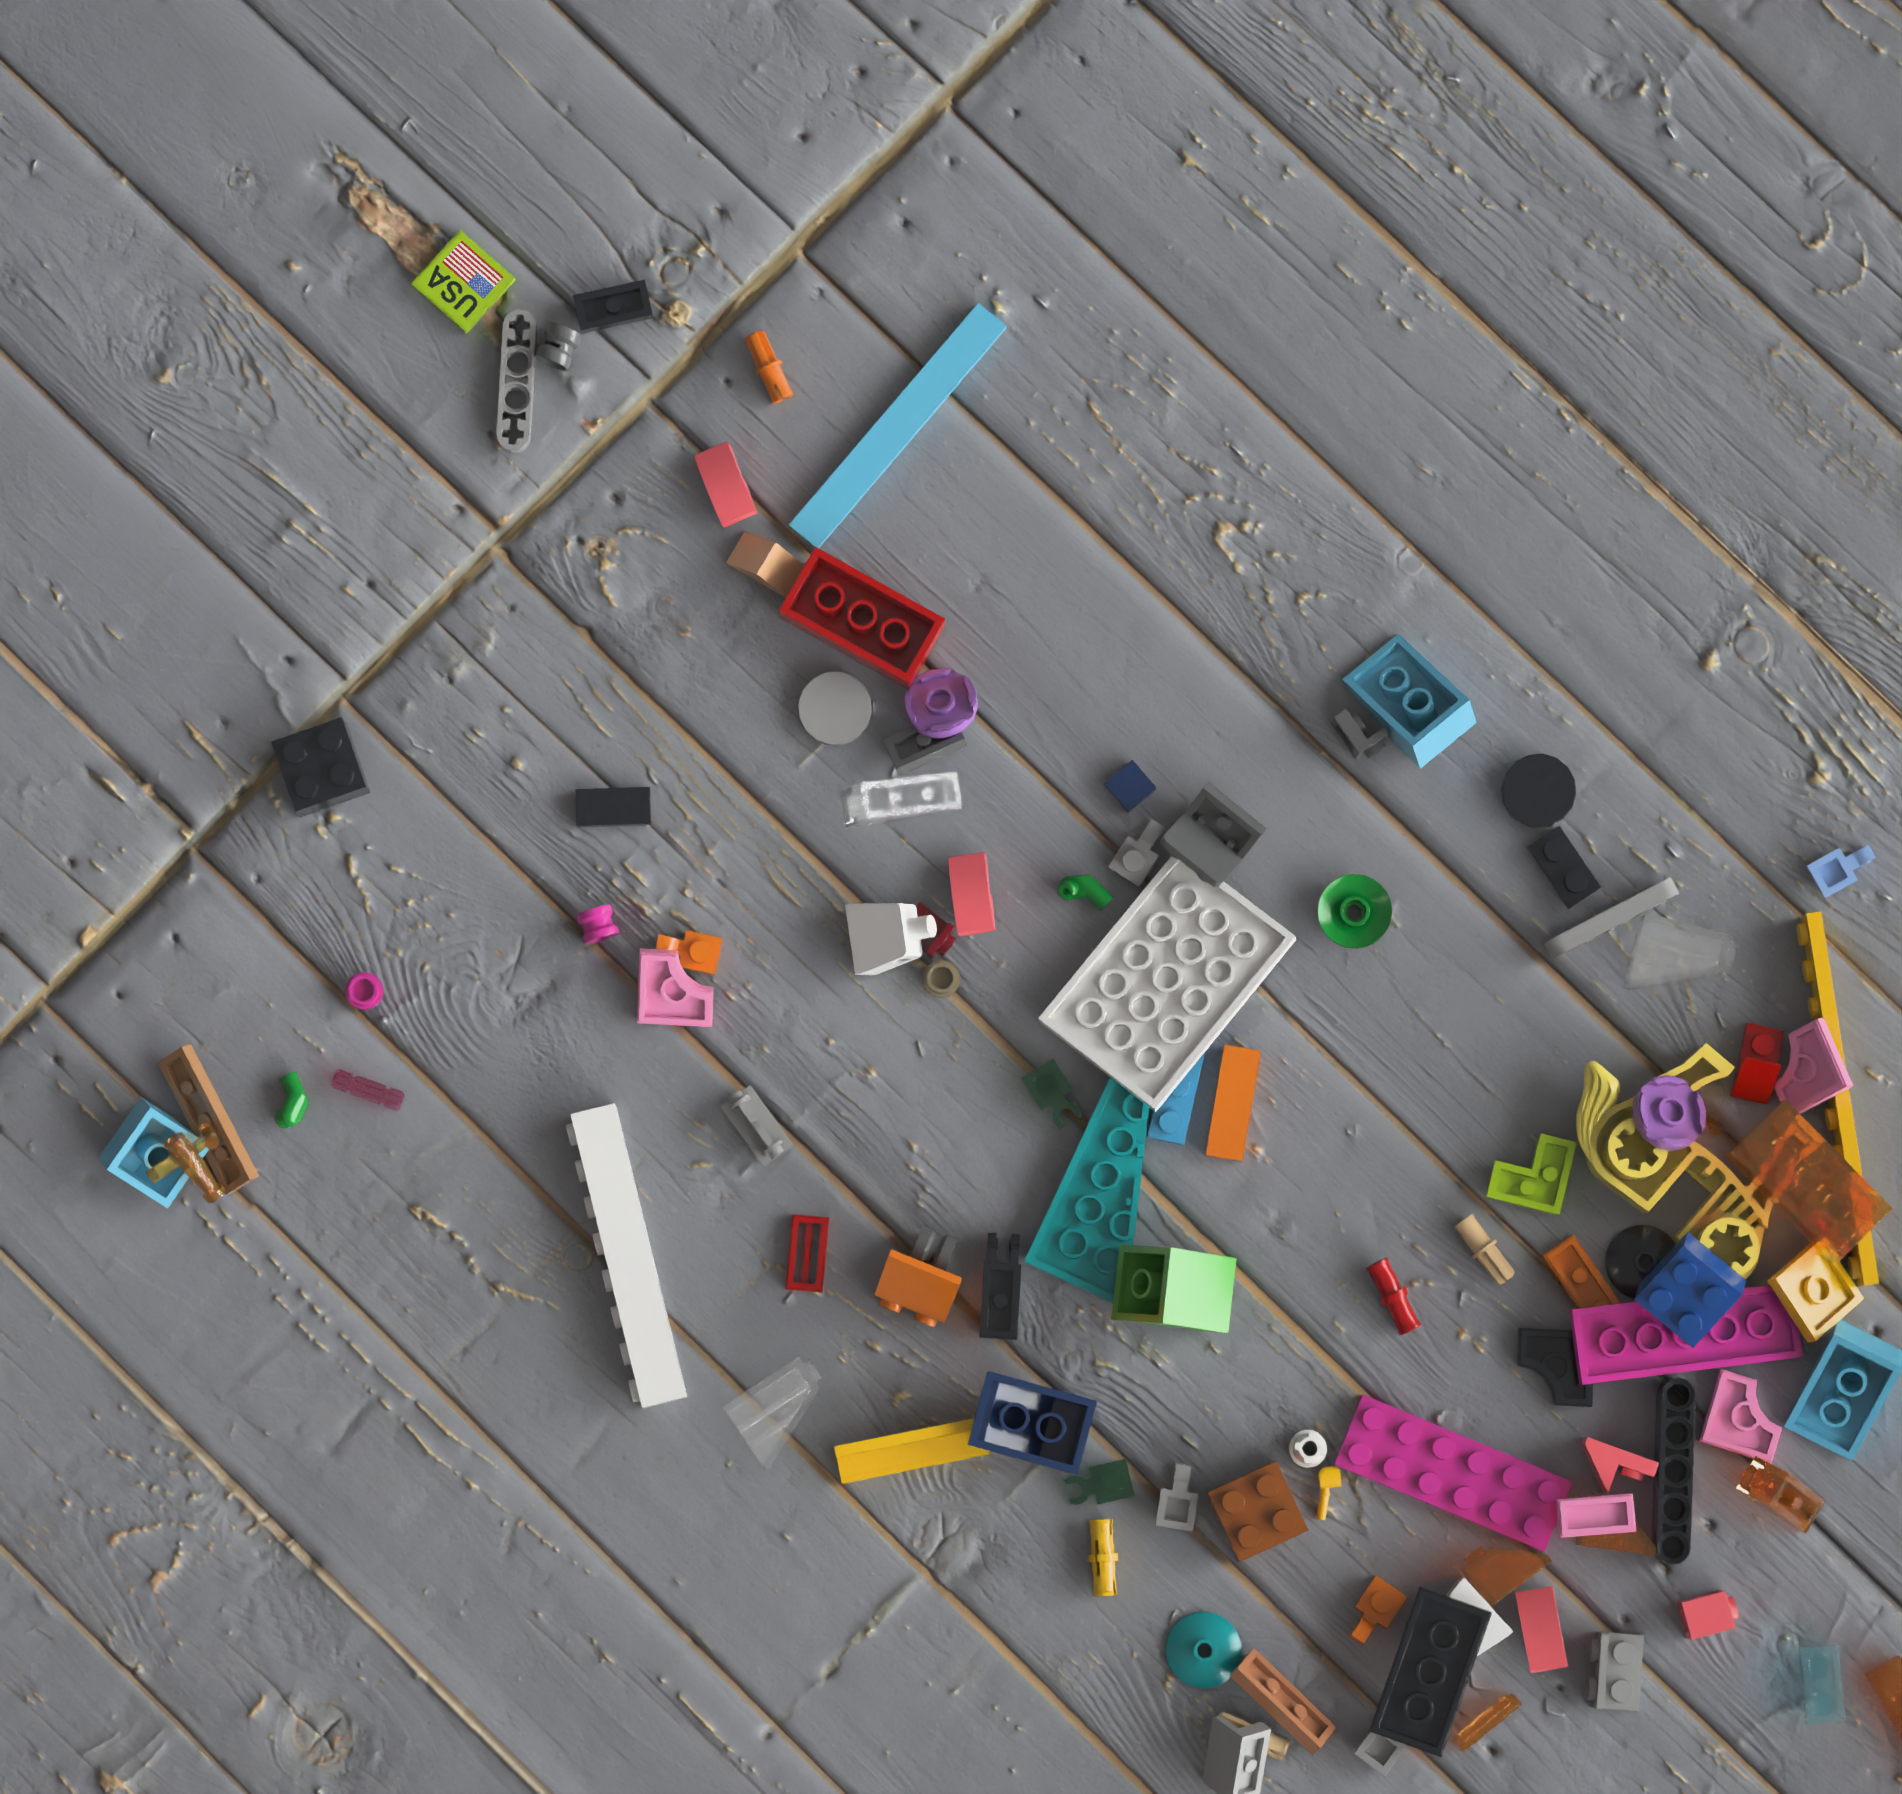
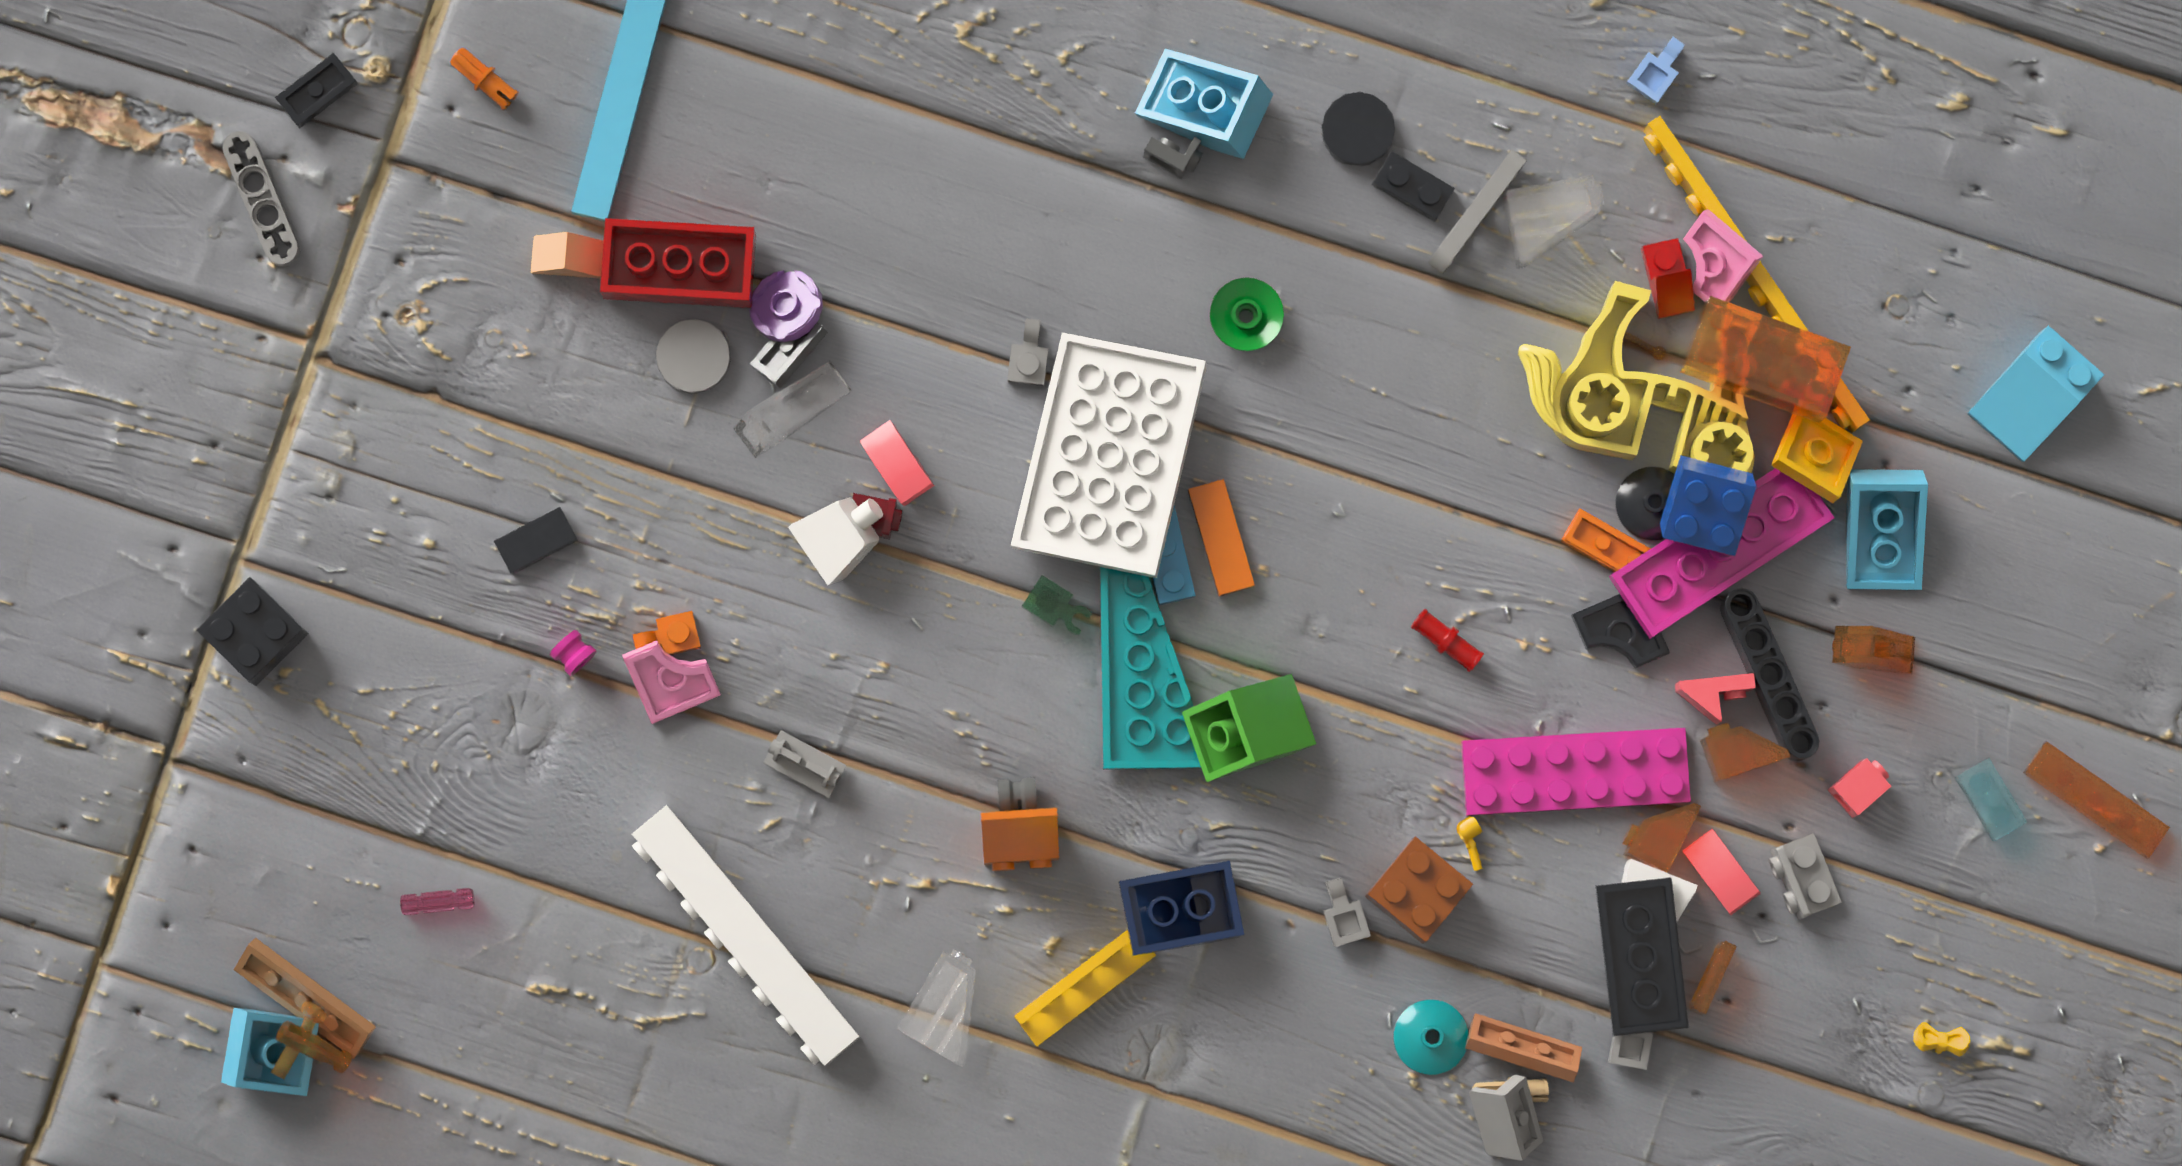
camera: 30 degrees left, 0 degrees up
green arm [274,1071,309,1128] -> none
dark pink plate [345,972,383,1010] -> none
lime tile [411,230,516,334] -> none
dark grey wheel [535,322,582,371] -> none
coral slope [694,441,757,528] -> none
red tile [785,1214,829,1293] -> none
dark tan plate [923,960,960,998] -> none
black hinge [979,1233,1021,1340] -> none
green arm [1057,874,1114,911] -> none
clear green plate [1065,1459,1135,1505] -> none
yellow pin [1088,1519,1118,1596] -> none
dark blue tile [1104,760,1157,813] -> none
dark grey bracket [1160,782,1267,887] -> none
white hose [1289,1430,1327,1468] -> none
orange plate [1348,1576,1407,1644] -> none
tan axle [1453,1213,1515,1285] -> none
lime plate [1485,1133,1577,1216] -> none
bright pink tile [1555,1493,1636,1538] -> none
medium lavender tile [1632,1075,1706,1151] -> none
bright pink tile [1698,1369,1782,1464] -> none

